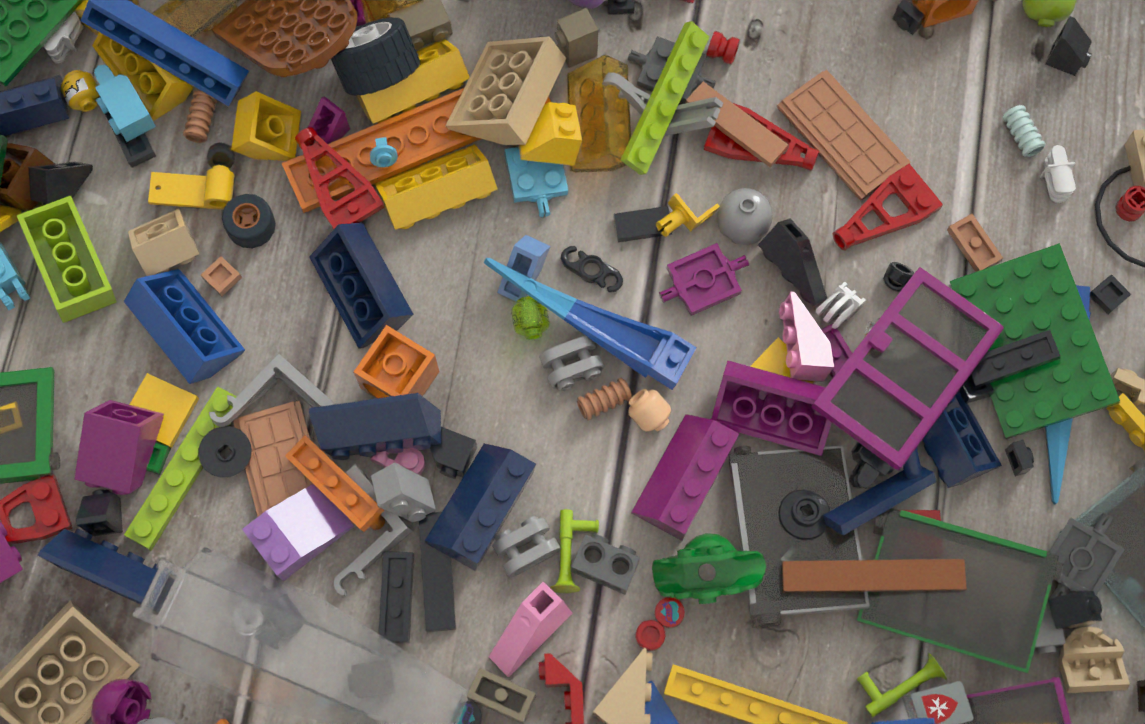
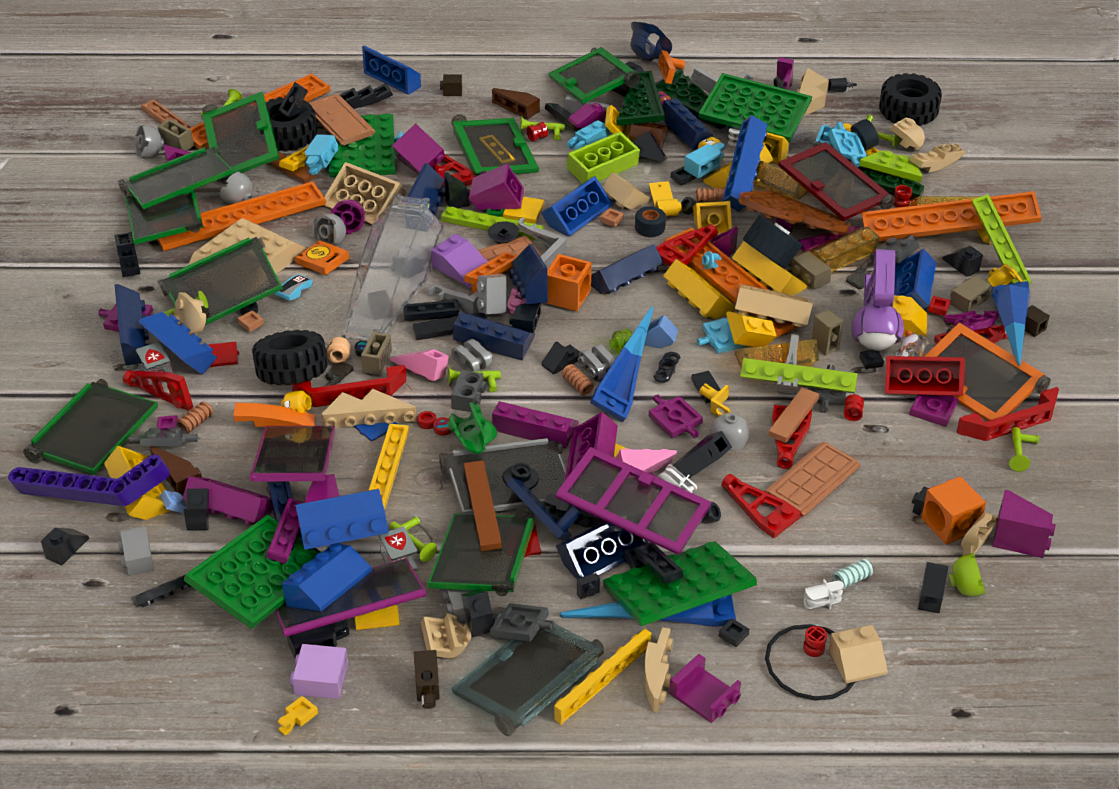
camera: 80 degrees right, 30 degrees down
light nougat head [628,389,671,432] -> none
nougat plate [947,214,1003,272] -> none
none -> black slope [542,341,580,375]

